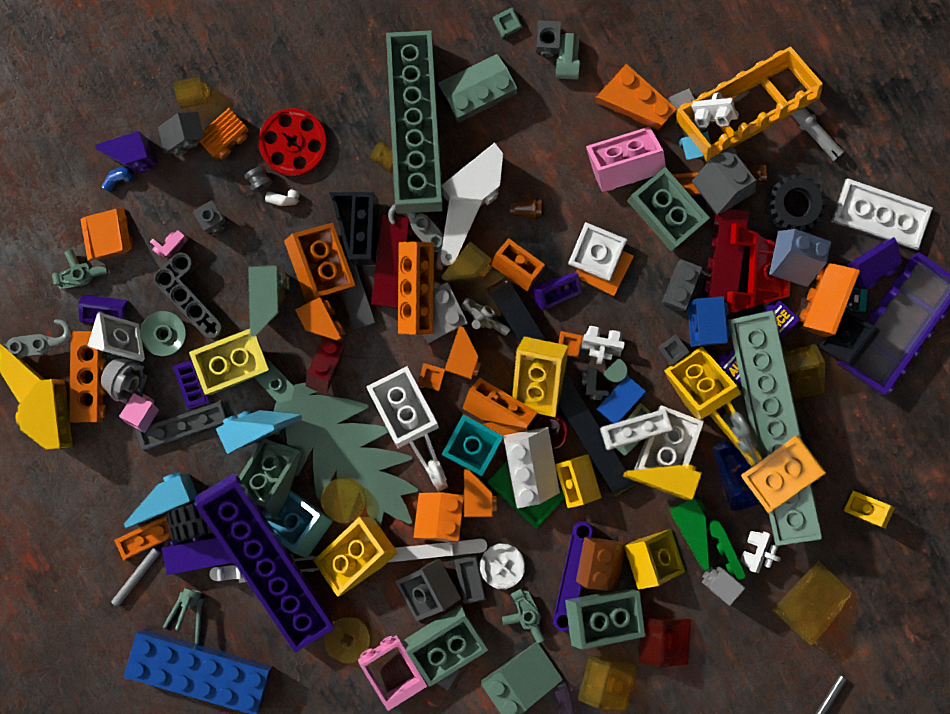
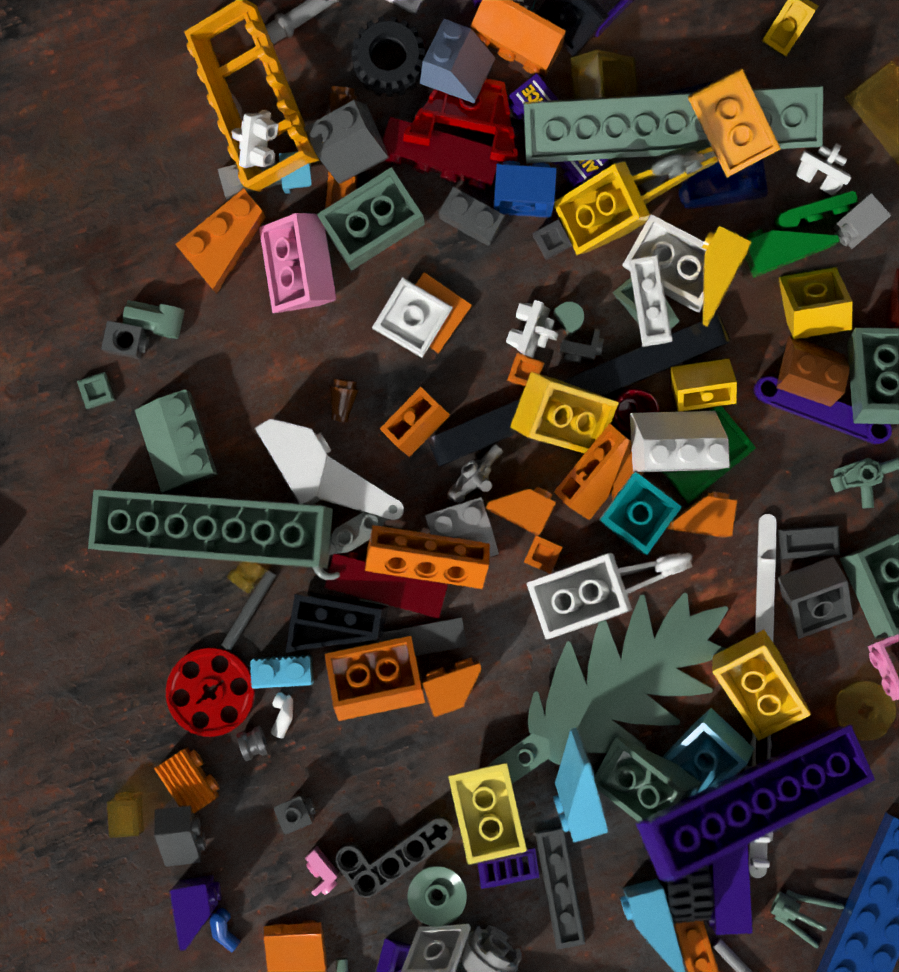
camera: 85 degrees left, 0 degrees up
bright pink brick [119,394,159,433] -> none
sand green wedge [249,266,290,337] -> none
dark red brick [305,336,345,394] -> none
clear yellow tile [321,477,367,523] -> none
orange slope [413,492,464,543] -> none
clear yellow slope [441,242,492,284] -> none
white tile [480,543,525,589] -> none
dark purple slope [532,272,582,310] -> none
blue hinge [597,375,647,424] -> none
none -> dark grey bar [221,569,277,651]
none -> medium azure brick [250,654,314,689]

